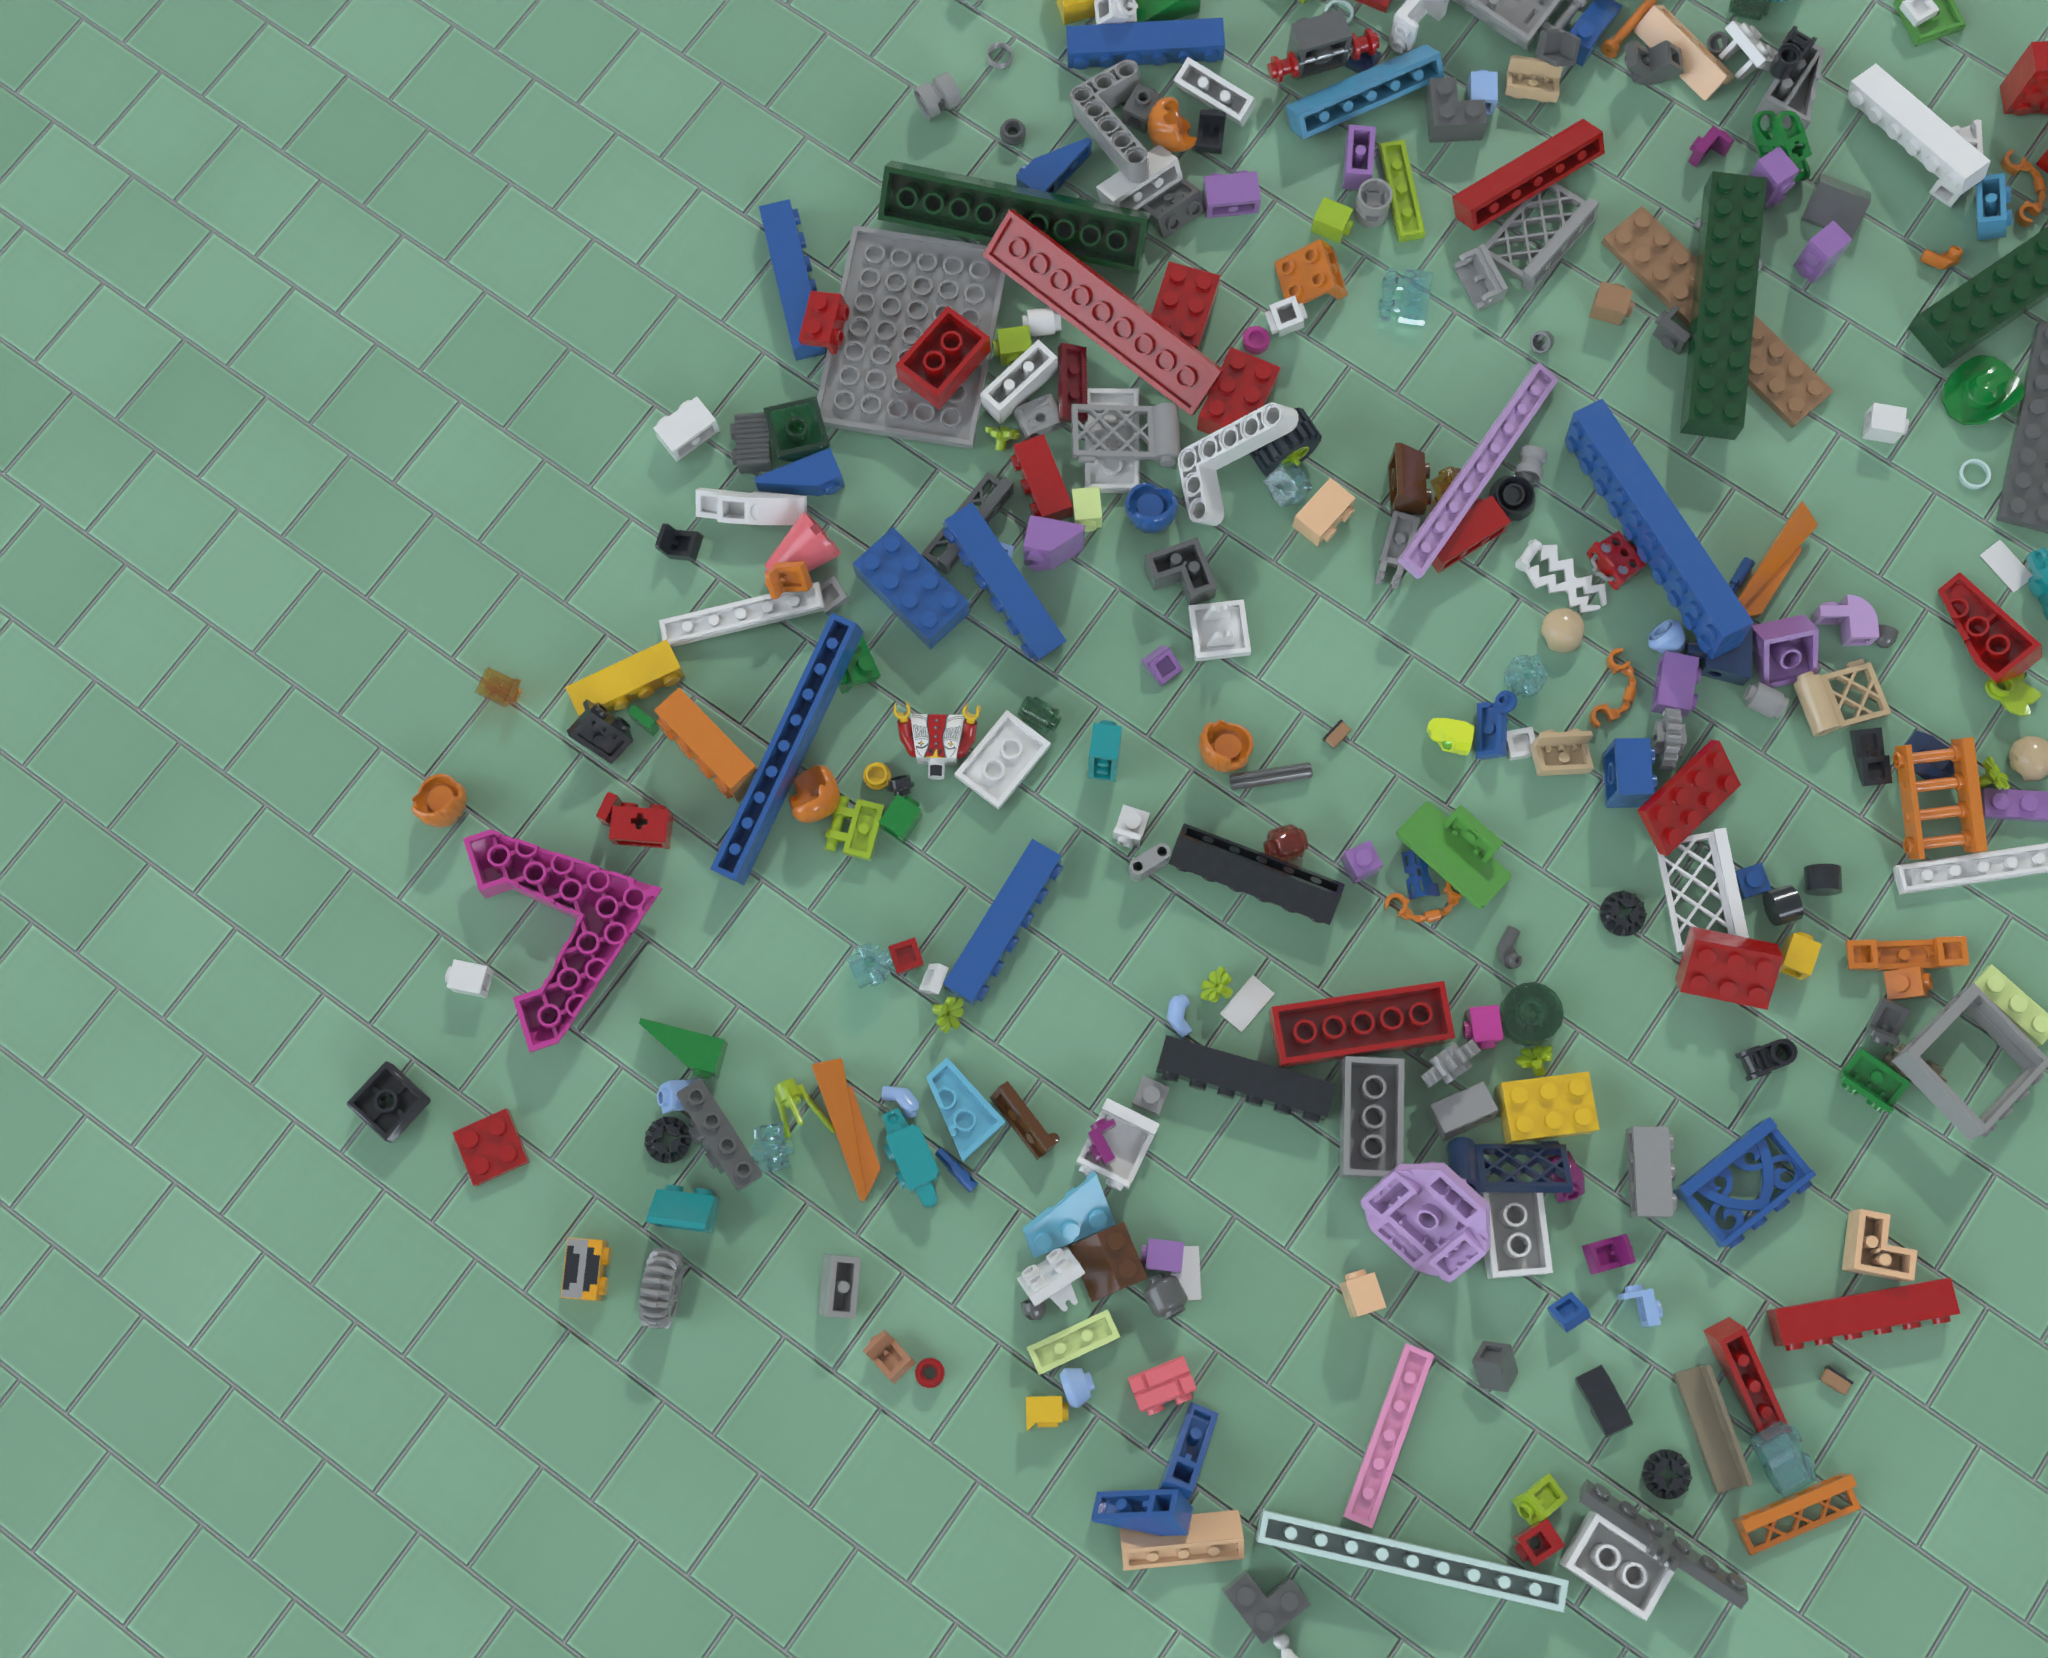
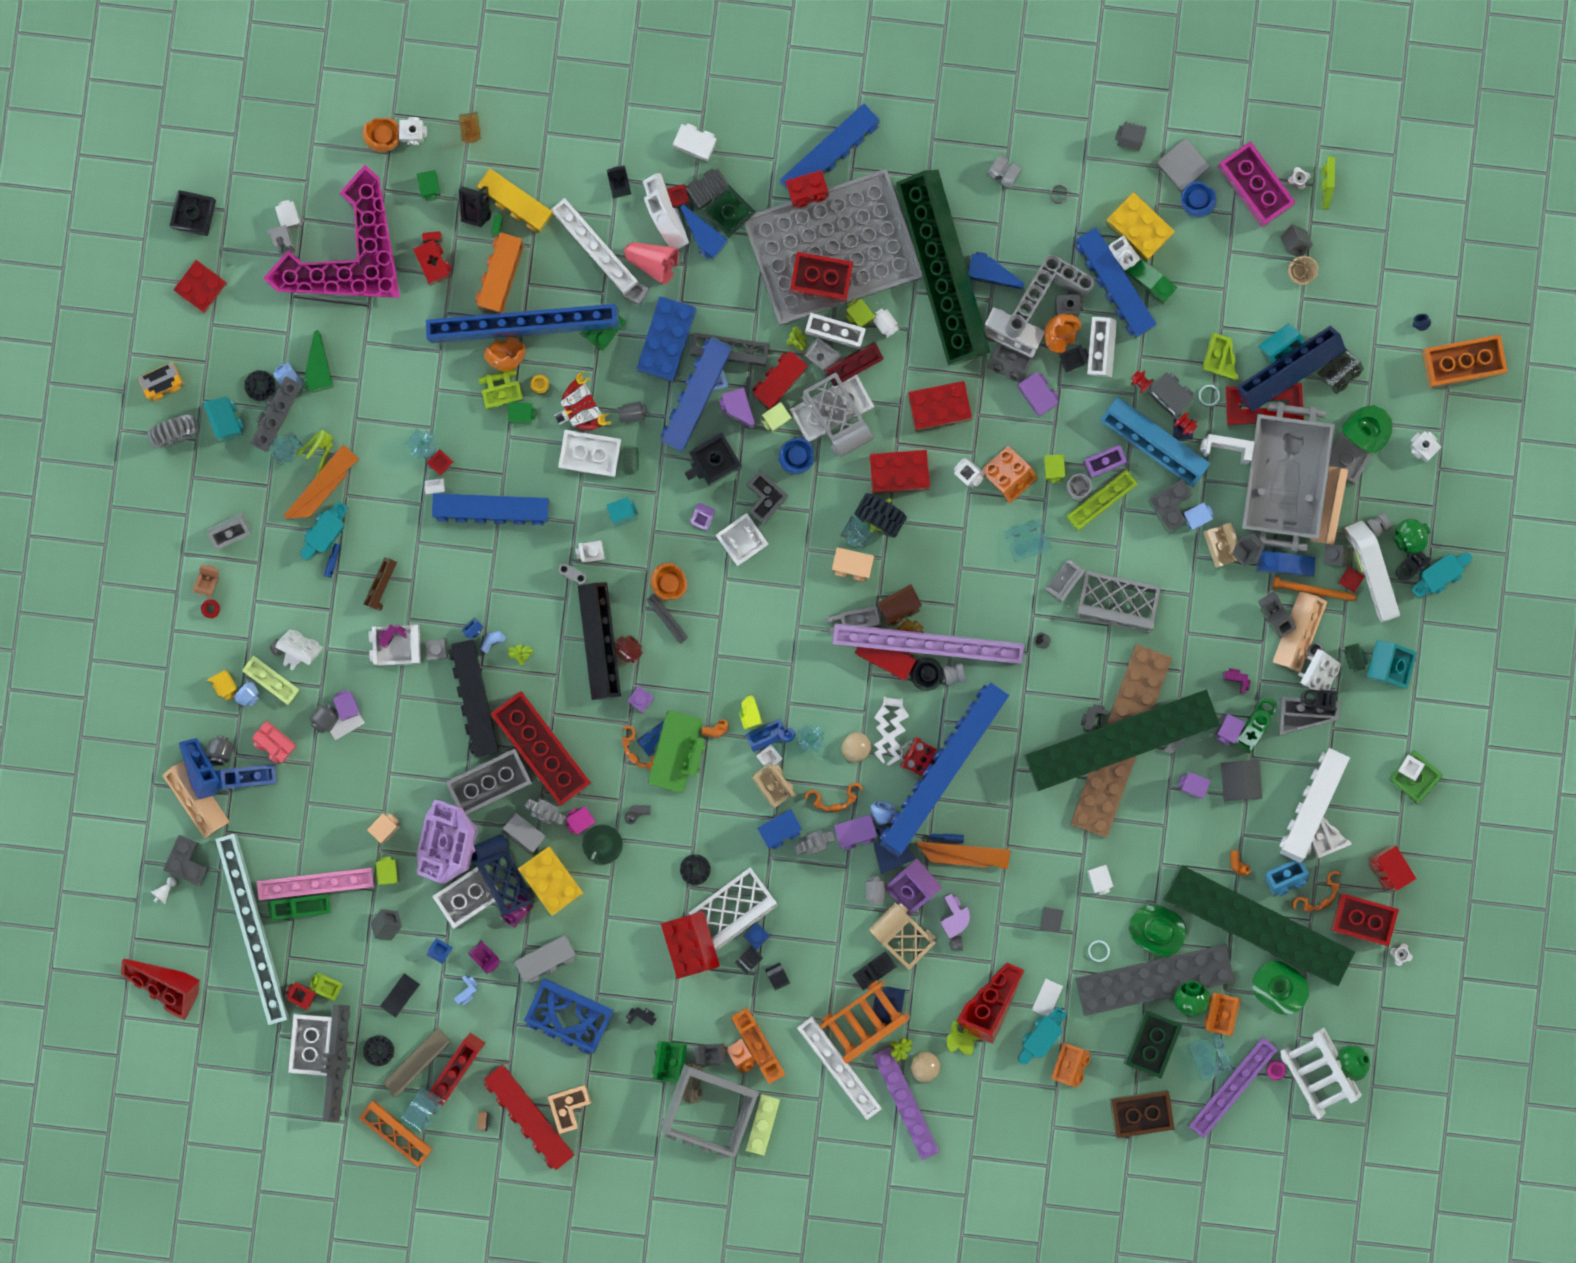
camera: 55 degrees right, 10 degrees up
orange bracket [765,561,813,599] -> none
light blue arm [881,1086,919,1118] -> none
black plate [887,775,914,796] -> none
medium azure wing [926,1058,1006,1162] -> none
lime plant [932,996,964,1033] -> none
plate [982,209,1224,416] -> none
dark grey plate [1000,118,1026,145] -> none
medium azure wing [1022,1170,1116,1258] -> none
reddish brown slope [1069,1222,1148,1302] -> none
white beam [1178,402,1298,526] -> none
white sticker [1220,975,1275,1032] -> none
dark pink tile [1242,326,1270,355] -> none
medium nougat piece [1322,719,1352,749] -> none
red brick [1452,119,1605,231] -> none
lime plant [1515,1045,1553,1076] -> none
medium nougat brick [1589,281,1635,326] -> none
red plate [1637,739,1741,856] -> none
black piece [1735,1038,1798,1082] -> none
yellow brick [1779,932,1822,980] -> none
none -> dark grey head [206,736,233,765]
none -> light grey hinge [267,225,295,253]
none -> green slope [267,894,331,921]
none -> lime brick [376,856,399,885]
none -> white brick [399,117,427,146]
none -> green brick [417,170,441,201]
none -> blue plate [461,617,483,640]
none -> dark grey brick [618,401,647,423]
none -> black bracket [626,1006,657,1026]
none -> red plate [666,184,690,208]
none -> black hinge [684,433,742,487]
none -> orange arm [701,719,729,738]
none -> dark grey panel [1039,907,1064,933]

